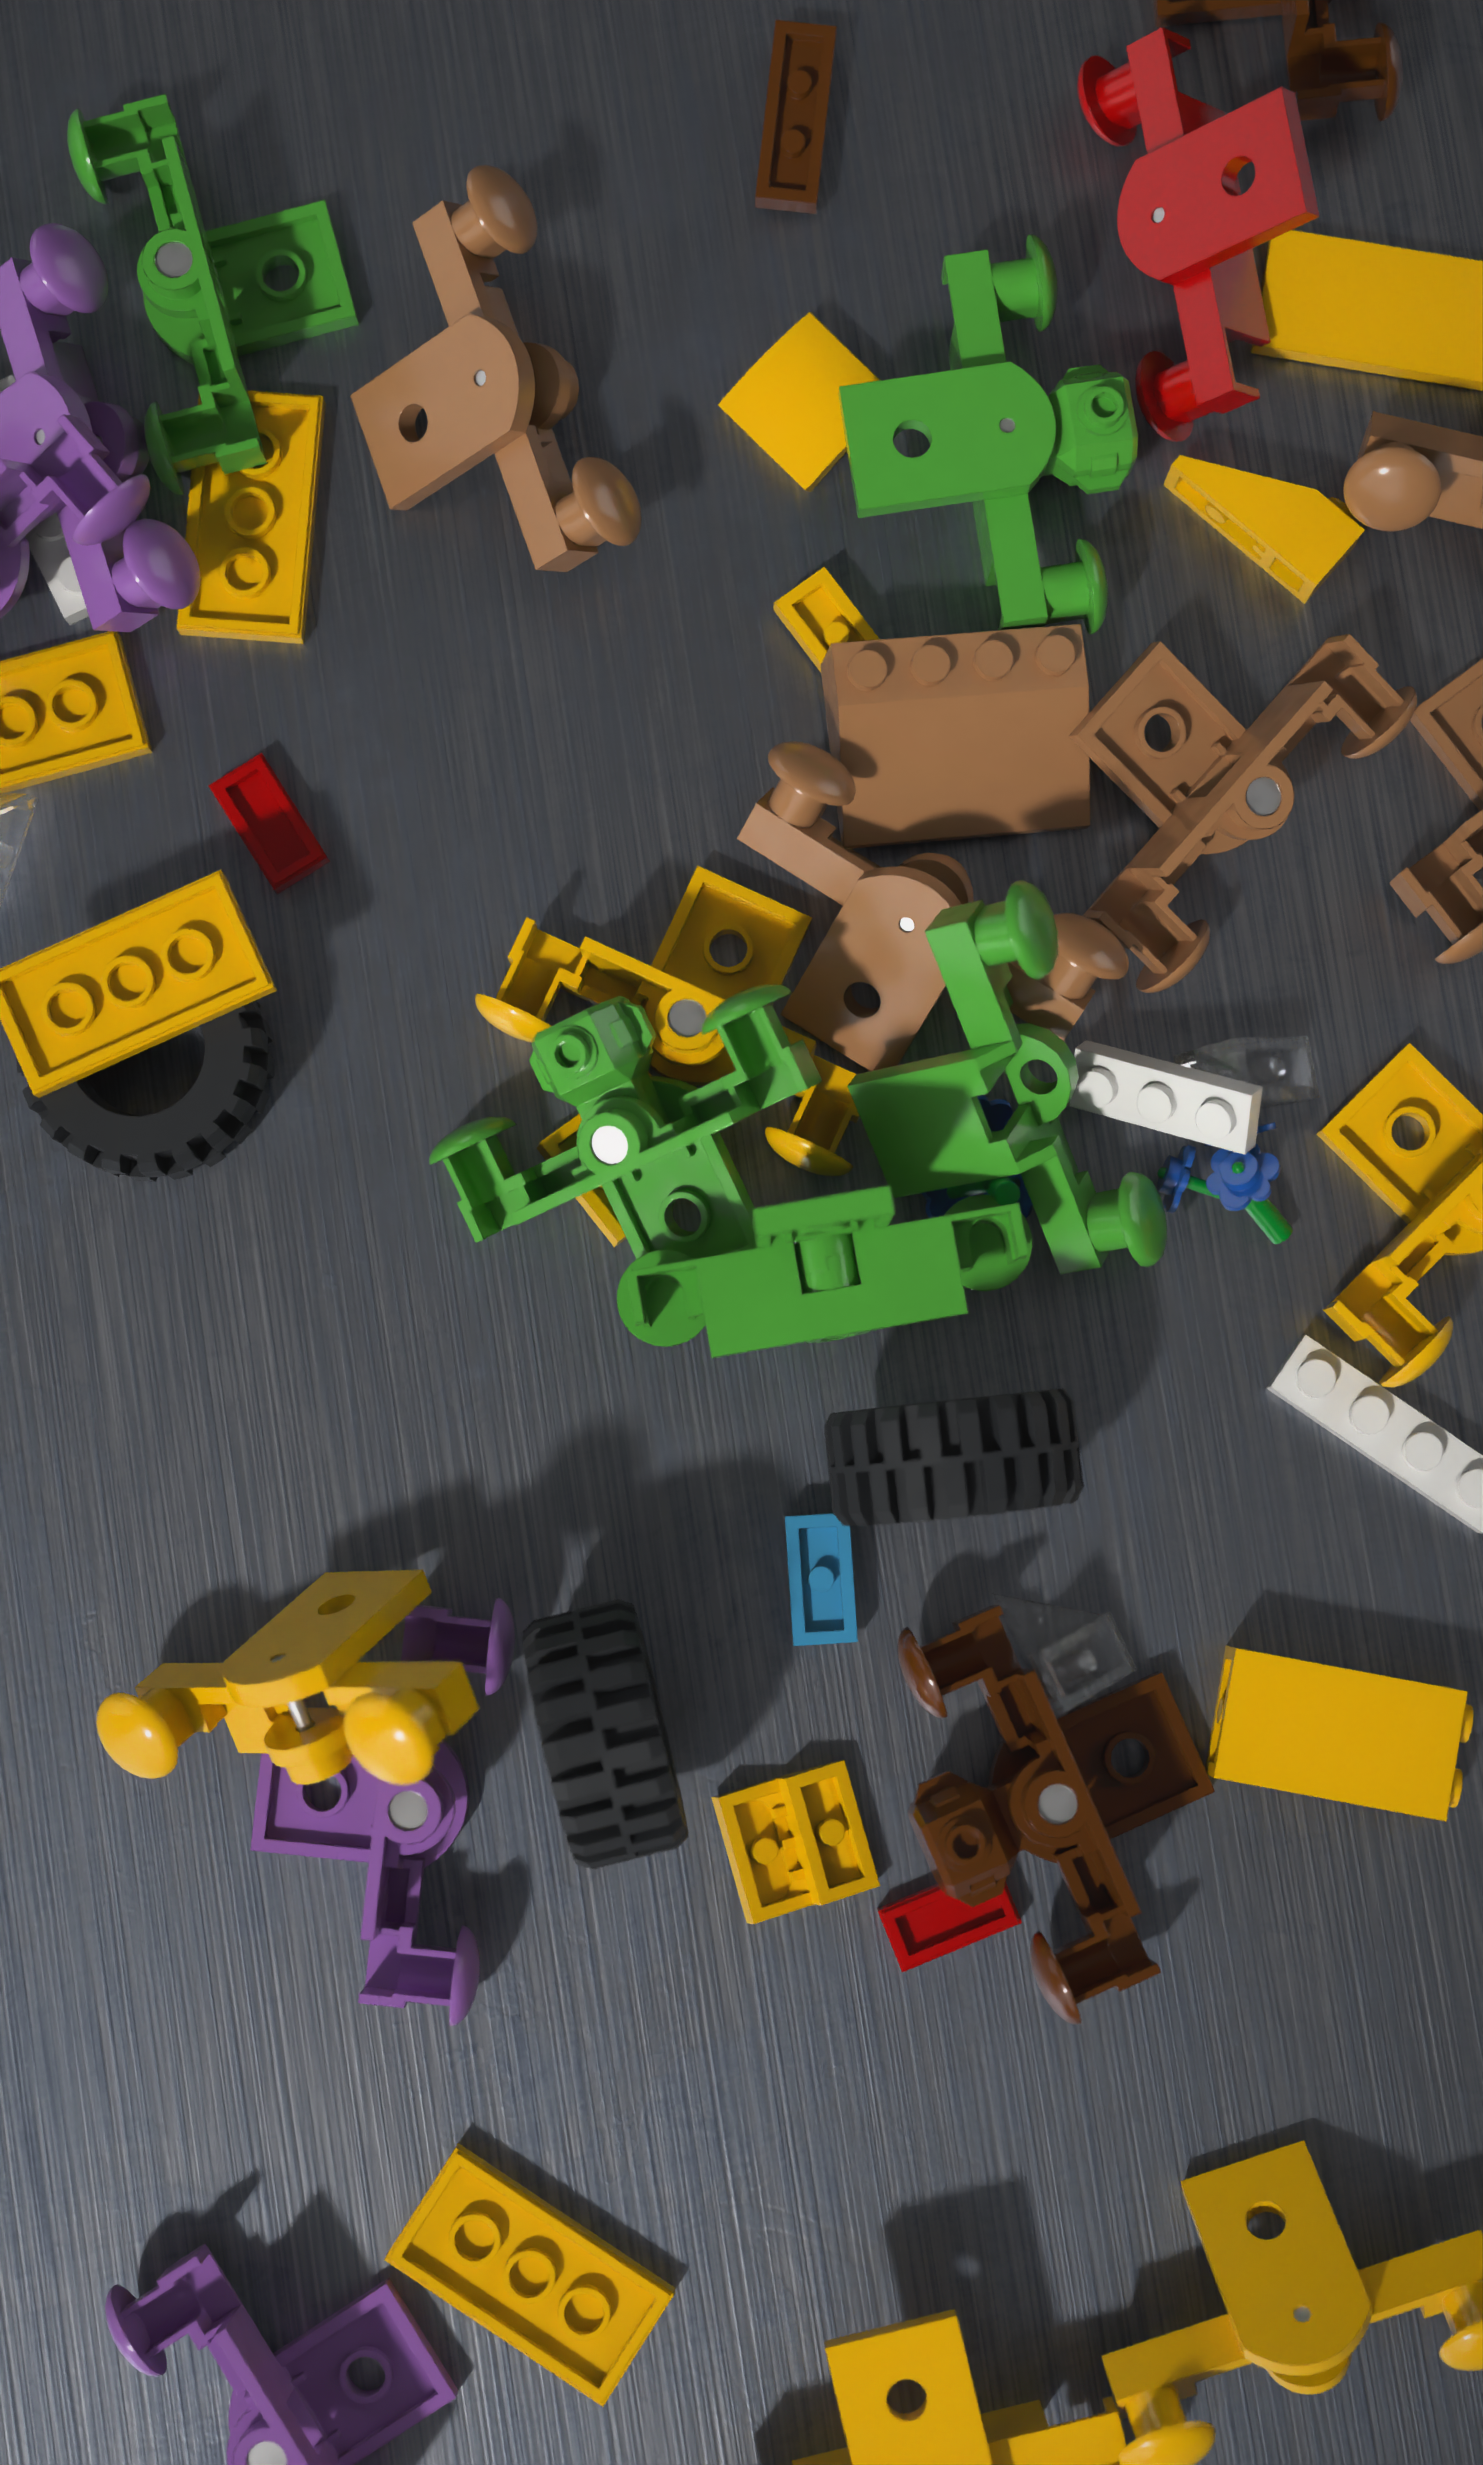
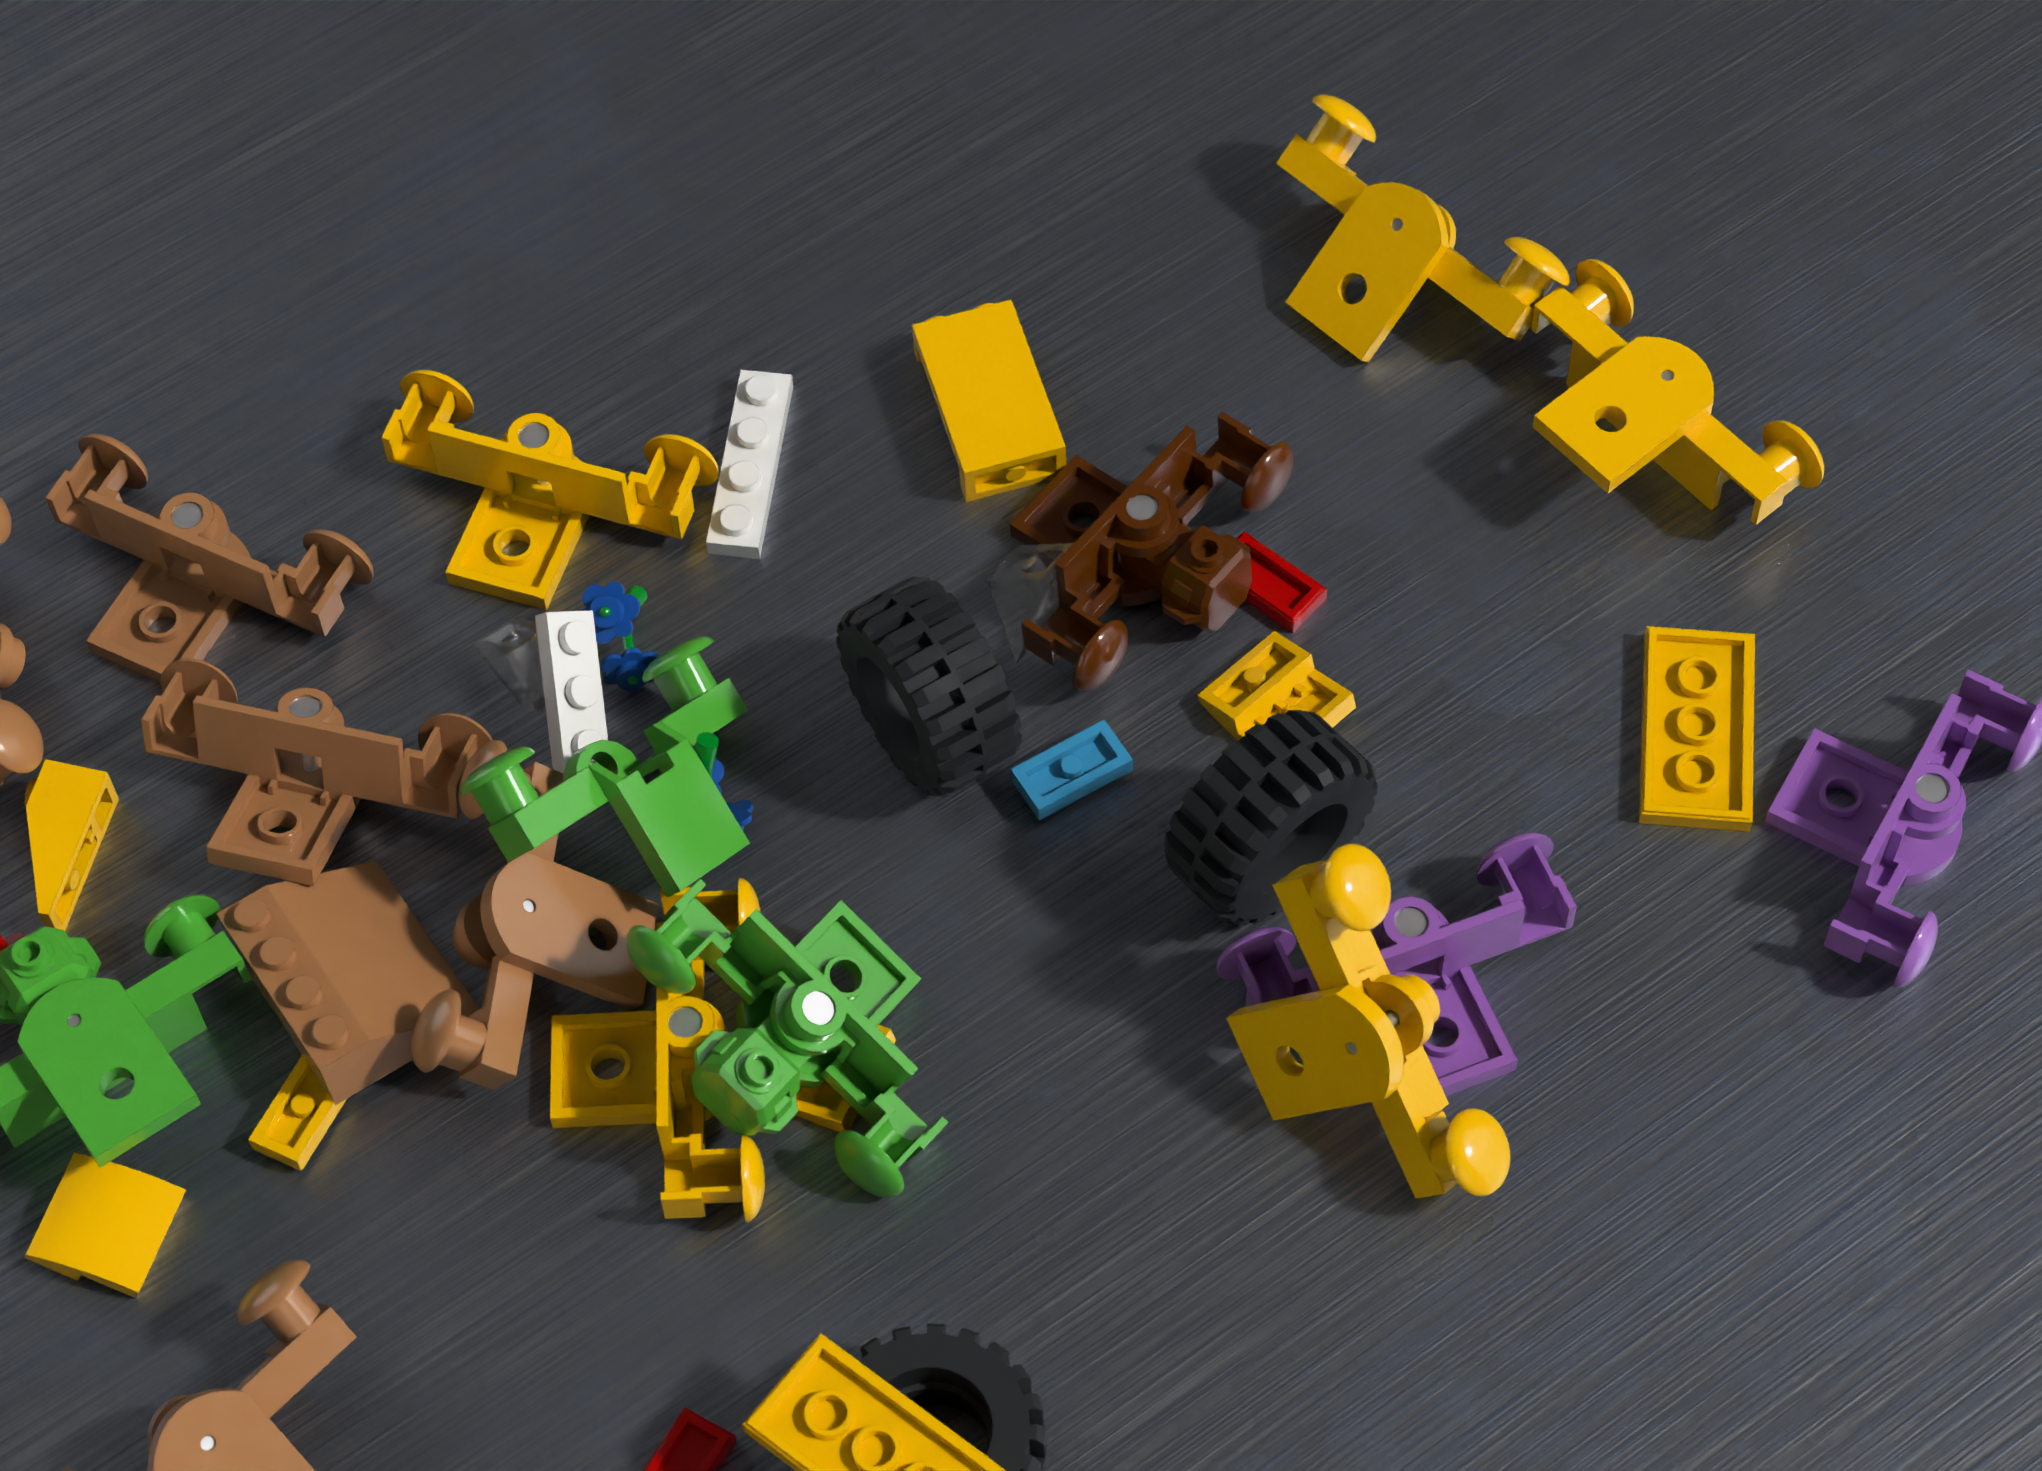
camera: 115 degrees left, 25 degrees down
bright green piece [617,1185,1032,1358] -> none

